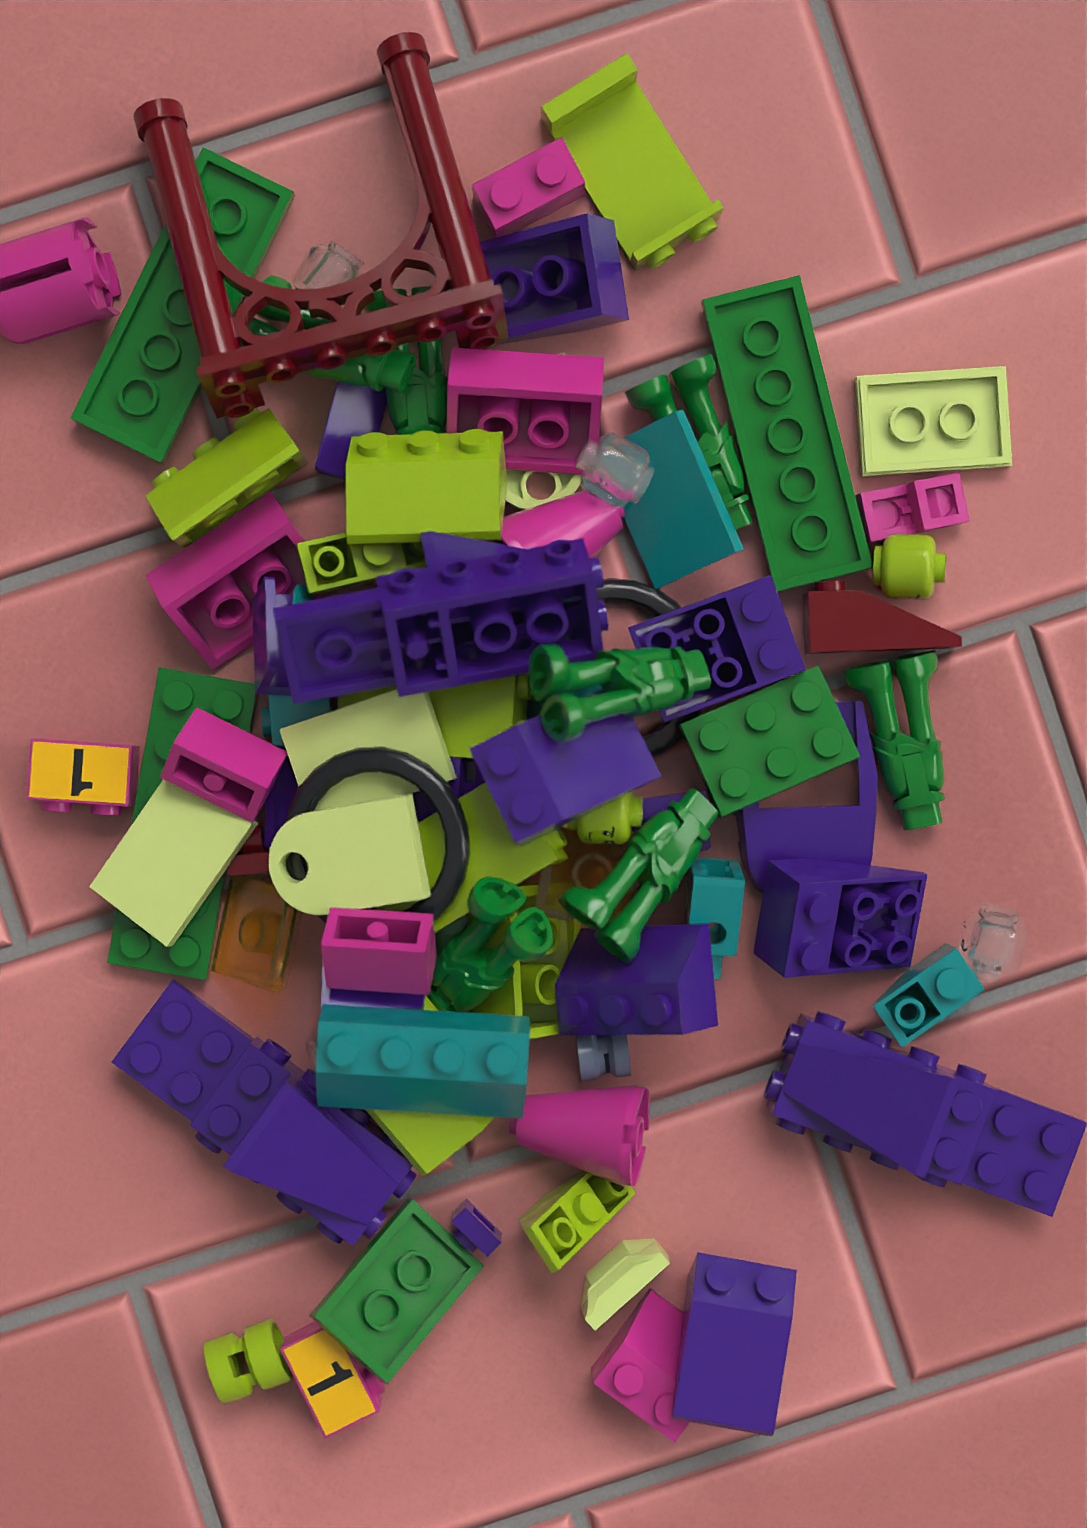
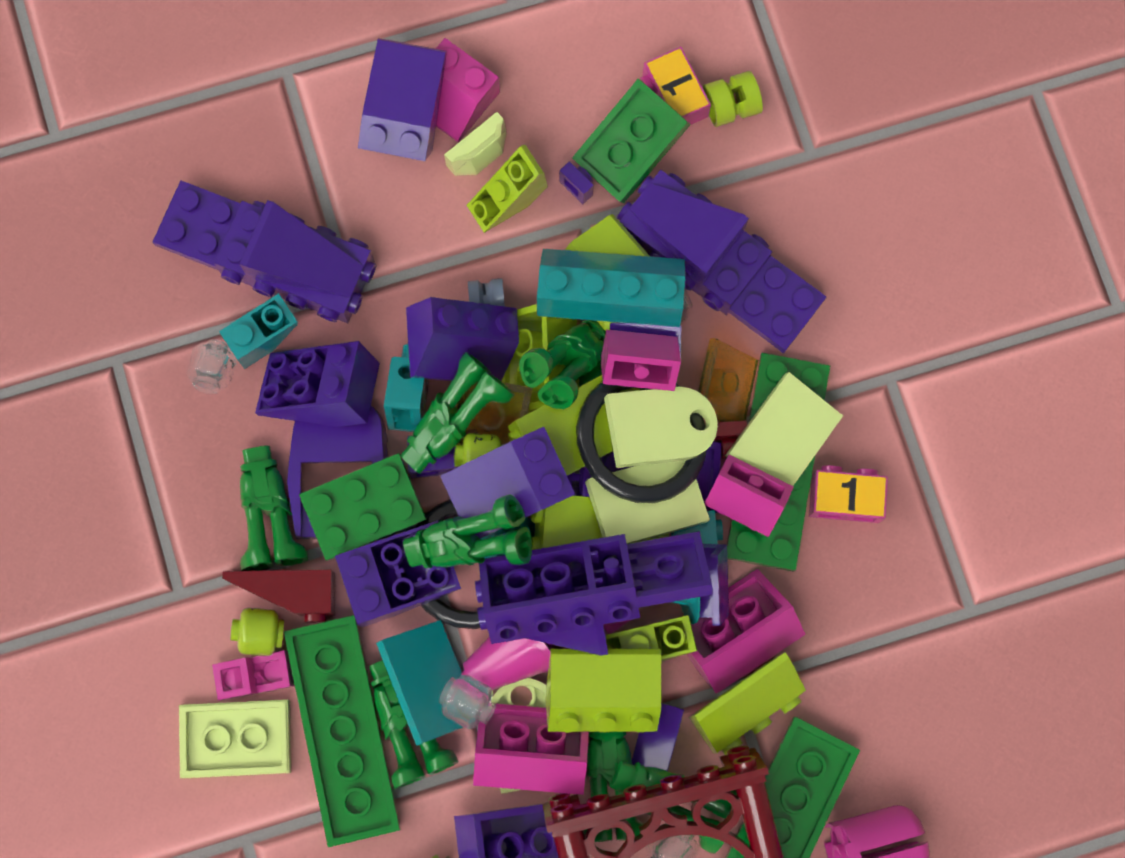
camera: 175 degrees right, 10 degrees down
dark pink cone [509,1085,650,1186] -> none

